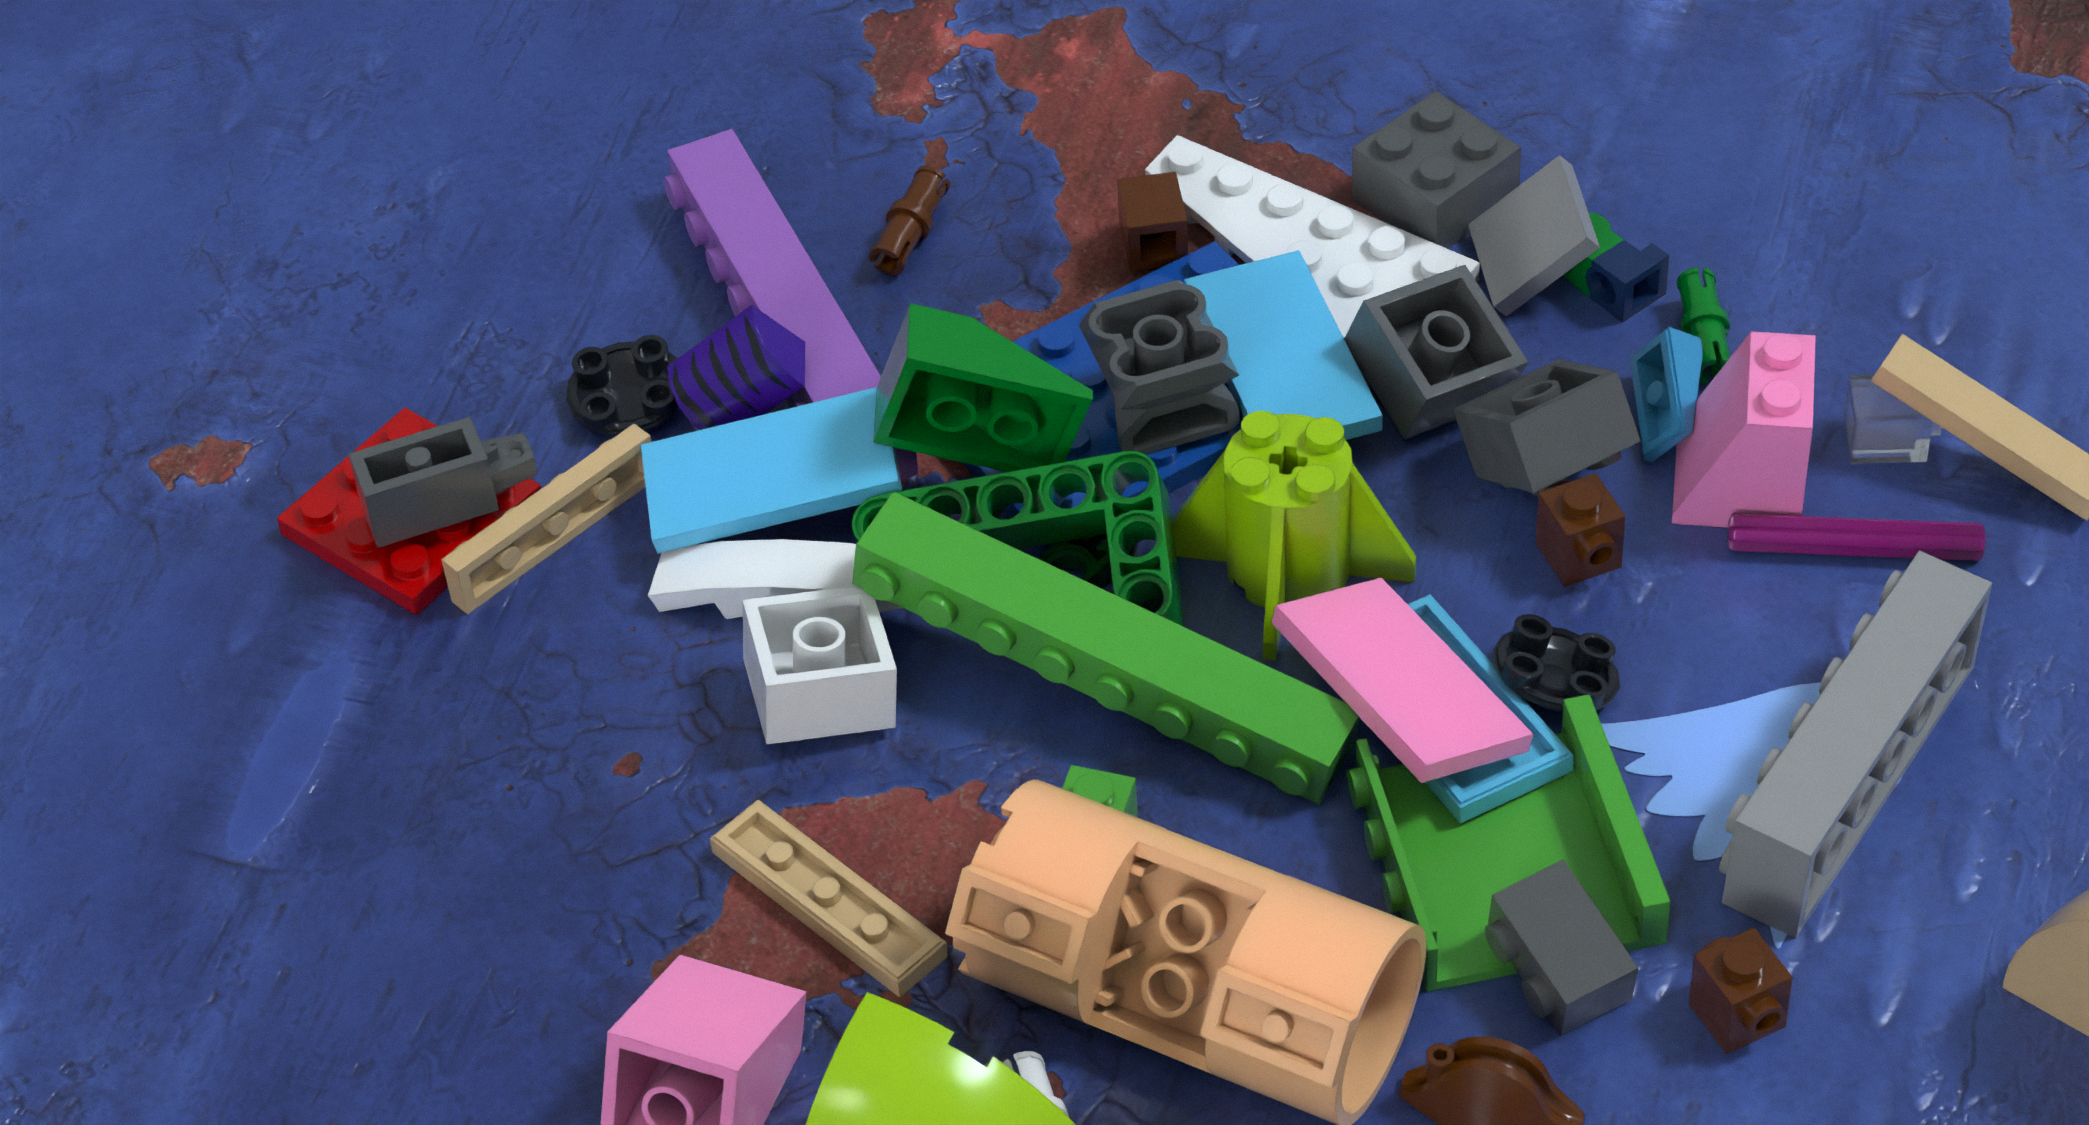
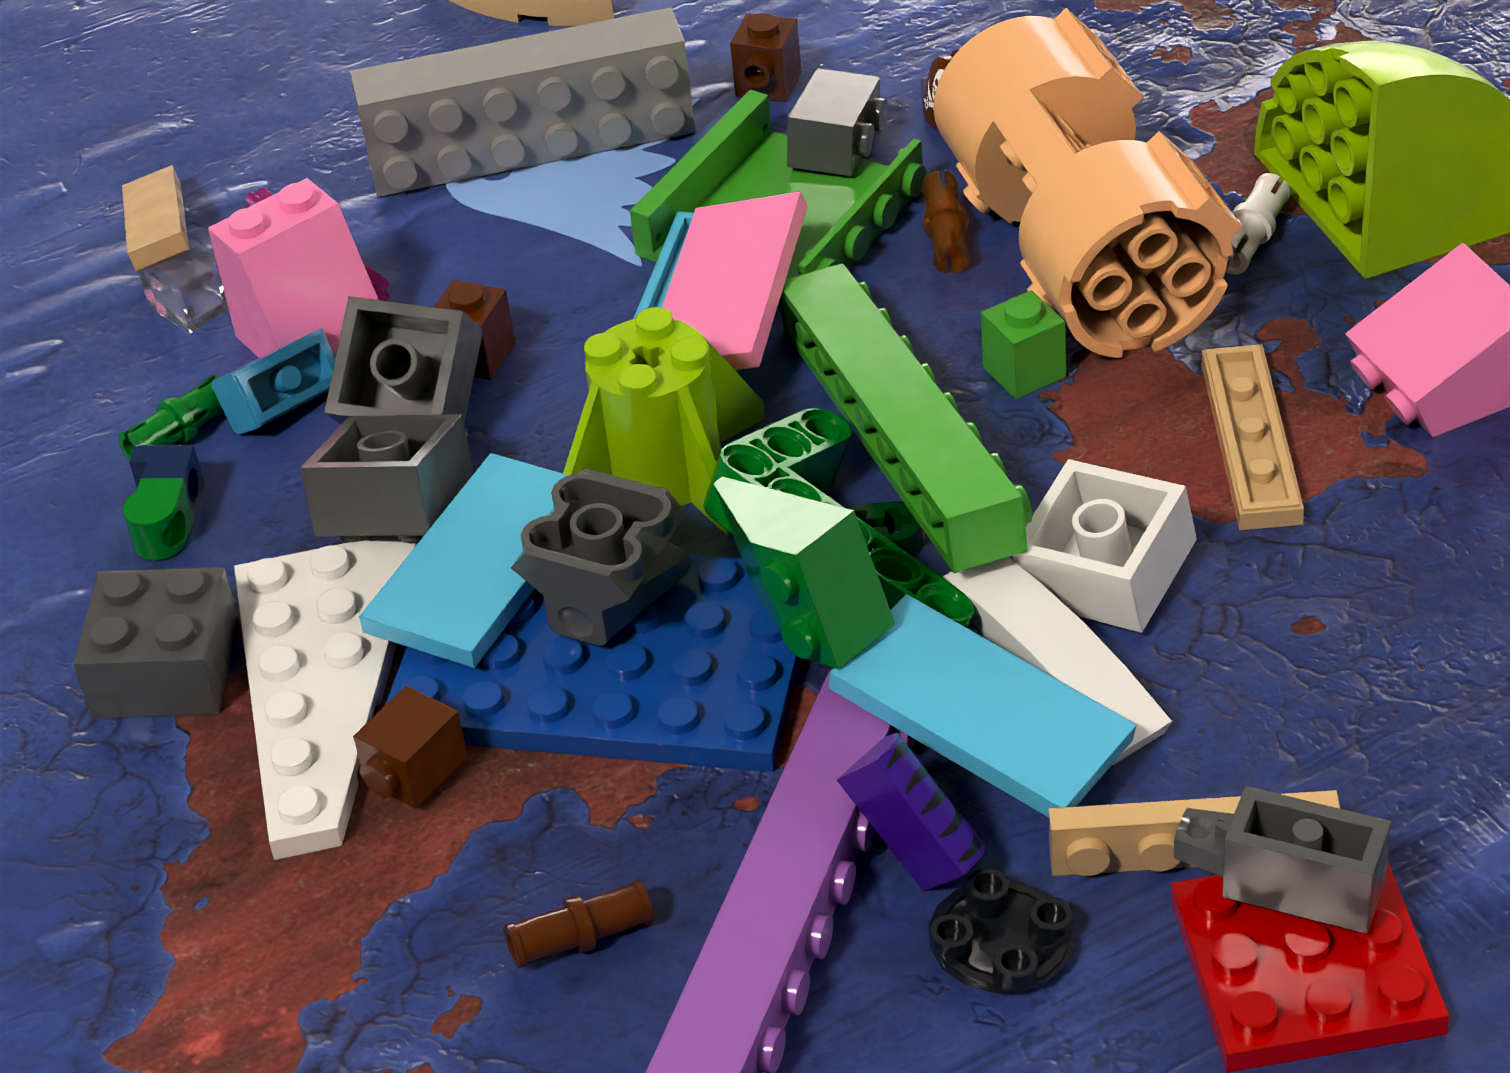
camera: 135 degrees left, 5 degrees down
light grey tile [1468,155,1600,317] -> none
black dish [1493,614,1620,712] -> none

